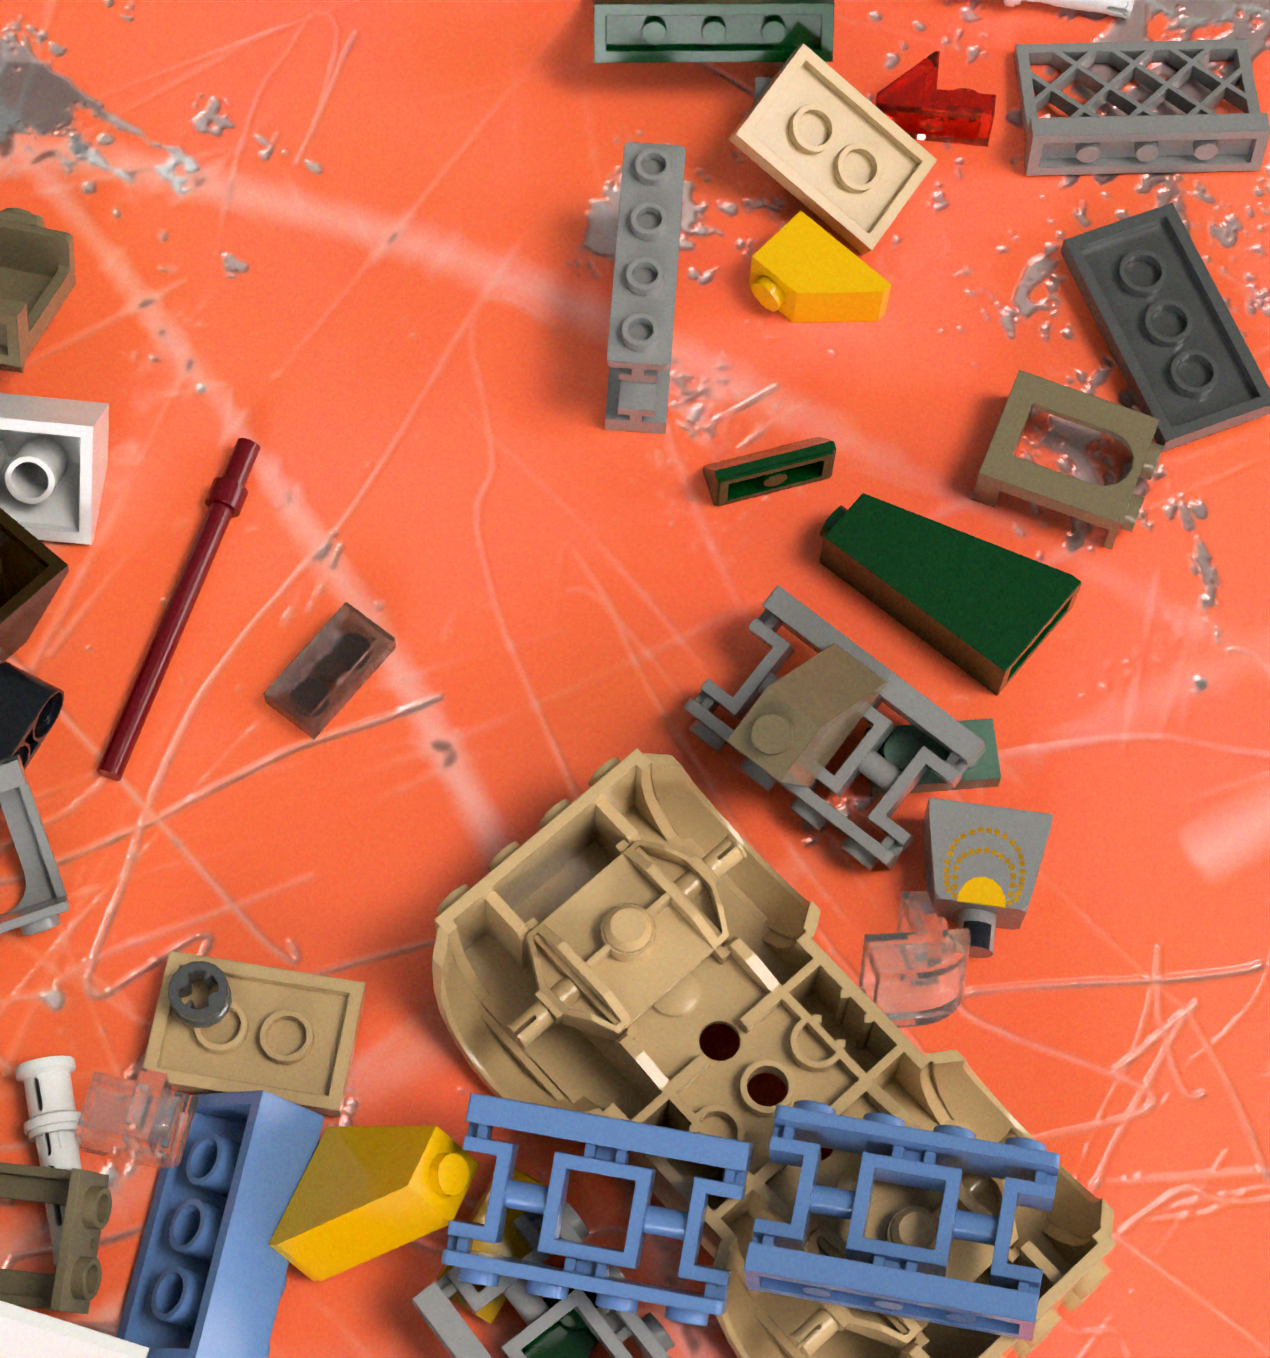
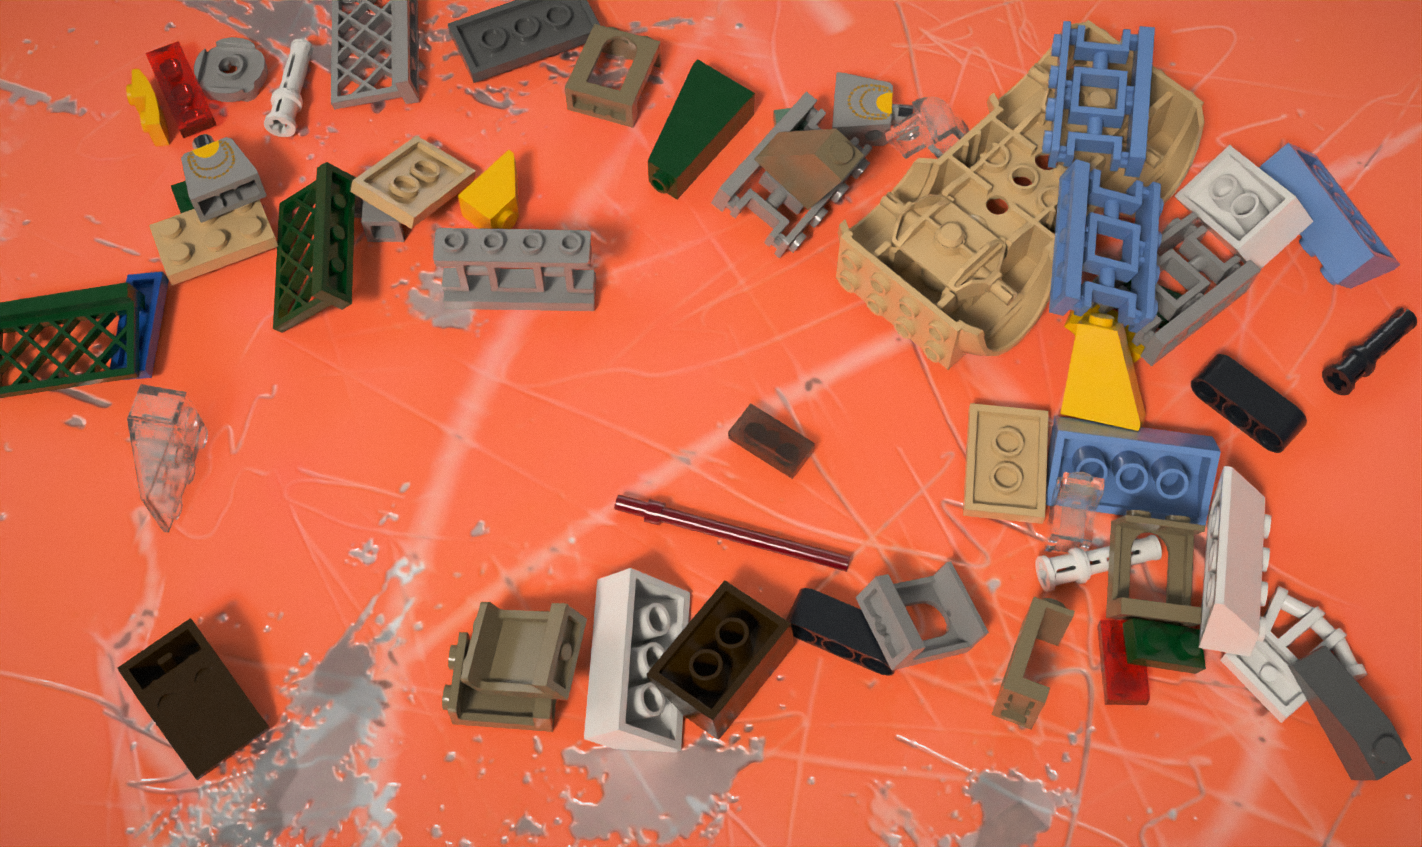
camera: 90 degrees left, 5 degrees down
dark grey bush [168,961,232,1028] -> none
dark green slope [703,437,836,507] -> none
clear red slope [875,51,996,147] -> none

